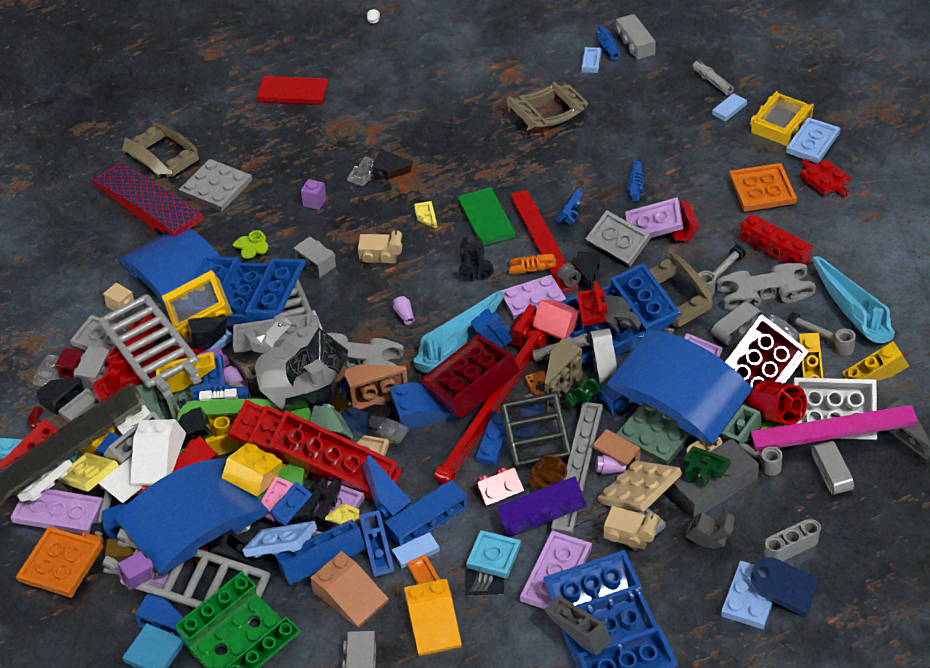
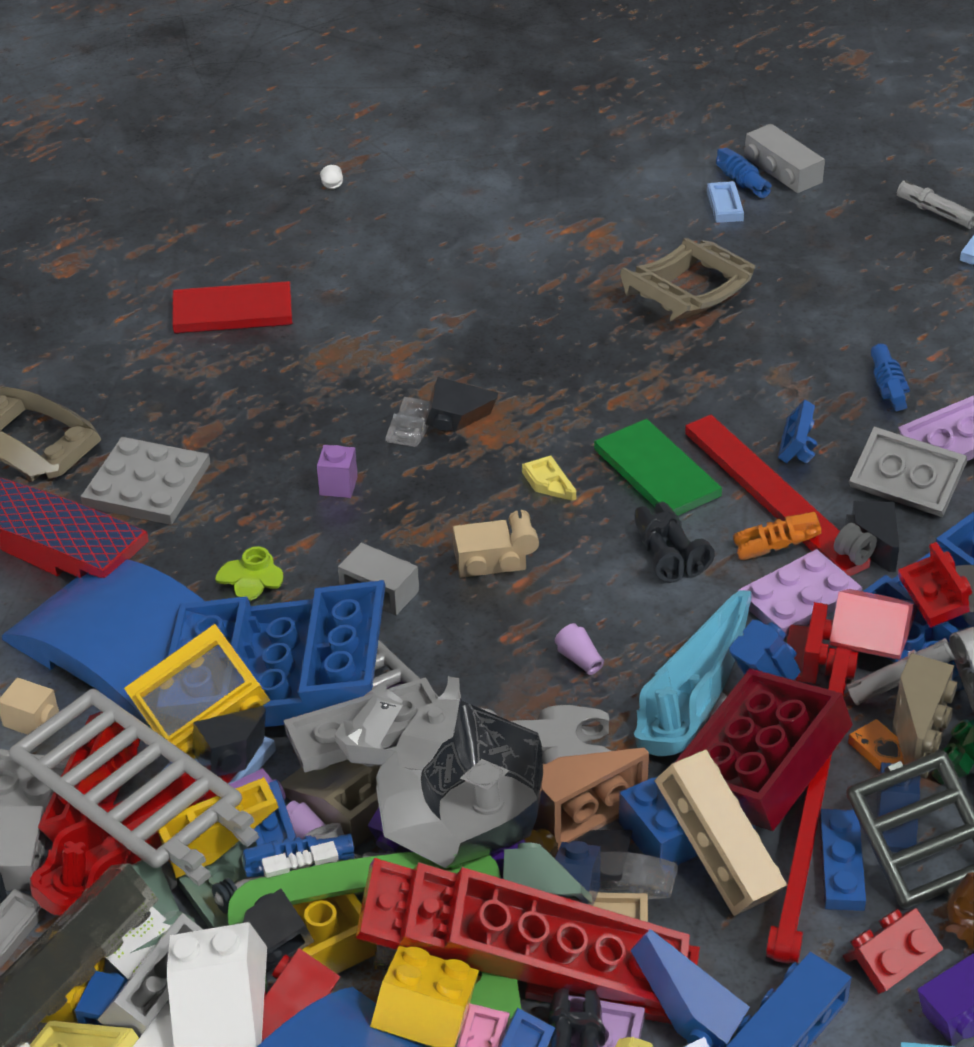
camera: 15 degrees left, 5 degrees down
none -> tan brick [654,750,787,916]

